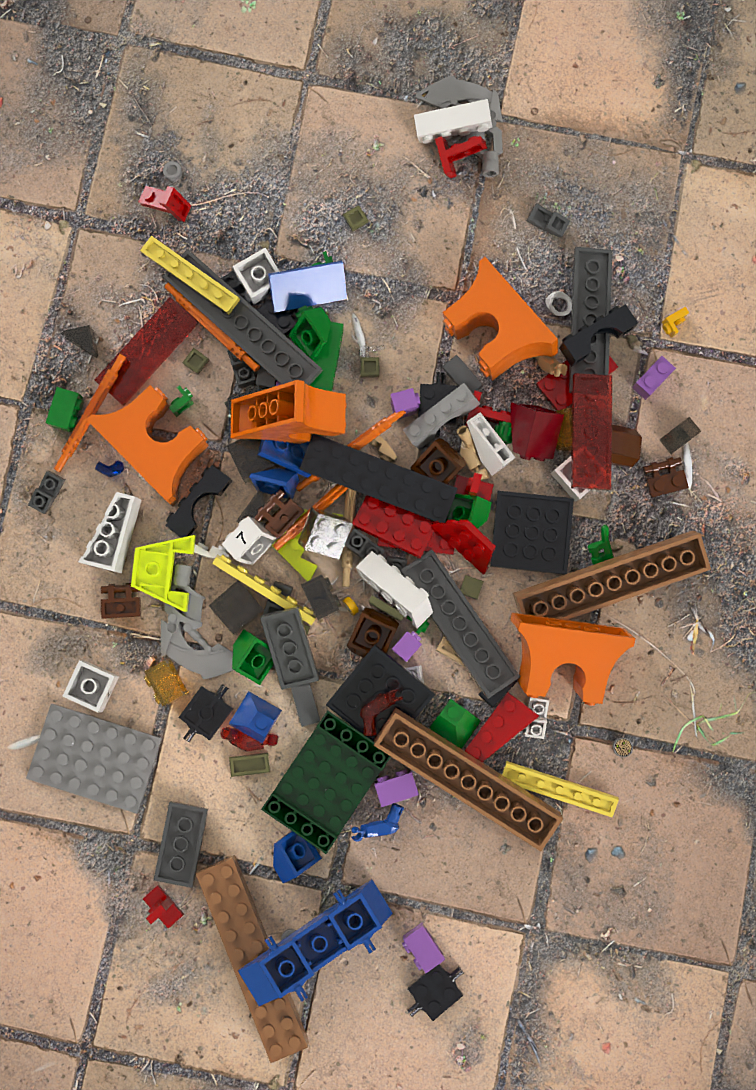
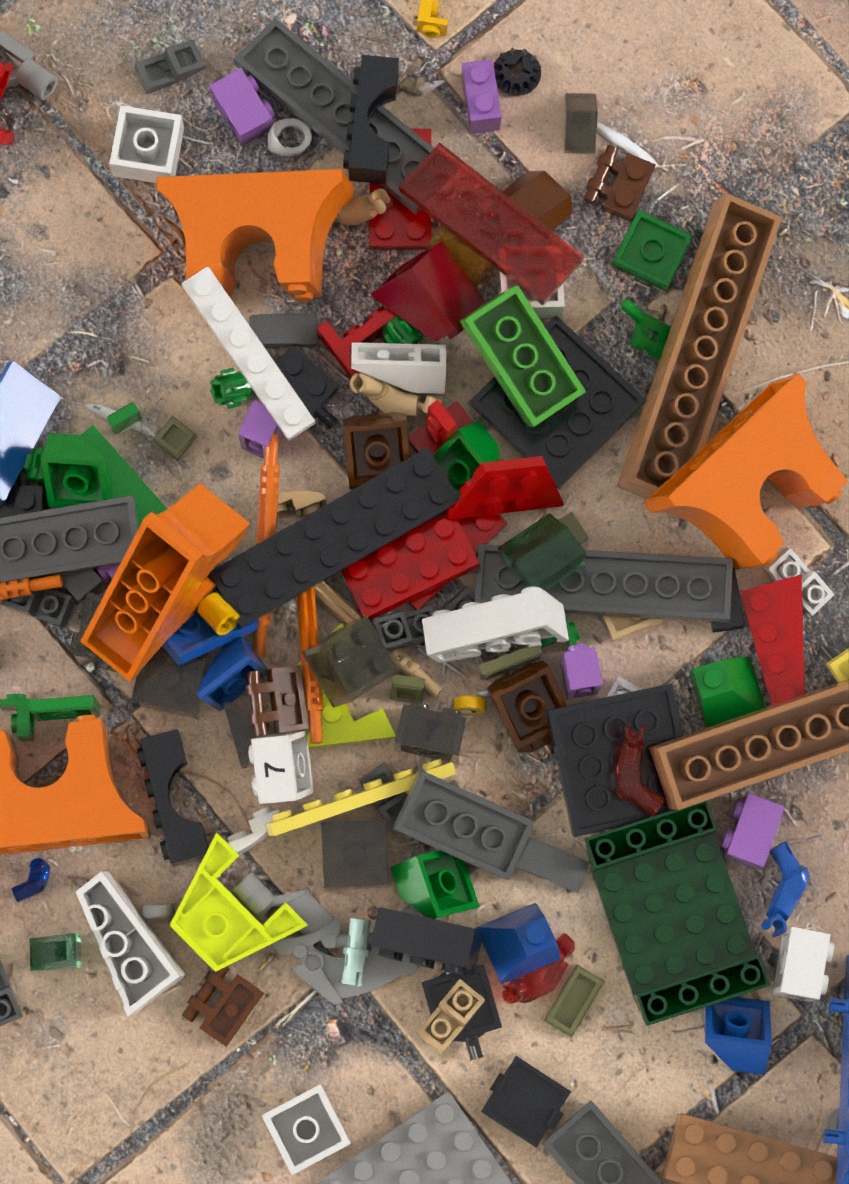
camera: 55 degrees left, 5 degrees down
clear yellow brick [144,660,189,706] -> none
light grey arch [403,383,480,450] -> none
none -> green tile [28,695,101,721]
none -> clear green slope [29,933,81,971]
none -> green tile [107,402,142,435]
none -> white brick [109,105,184,183]
none -> light grey tile [142,904,174,918]
none -> white plate [182,266,315,441]
none -> yellow gear [197,592,240,635]
none -> medium lavender brick [209,68,275,146]
none -> green gear [210,368,251,409]
none -> light aqua pin [341,918,371,986]
none -> black brick [370,907,484,976]
none -> olive tile [390,674,425,704]
none -> tan slope [417,979,485,1054]
none -> bright green brick [459,285,586,427]
none -> black piece [481,1056,571,1148]
none -> black gear [494,47,541,96]
none -> clear green slope [498,513,586,591]
none -> green tile [611,209,694,292]
none -> white brick [772,927,834,1002]

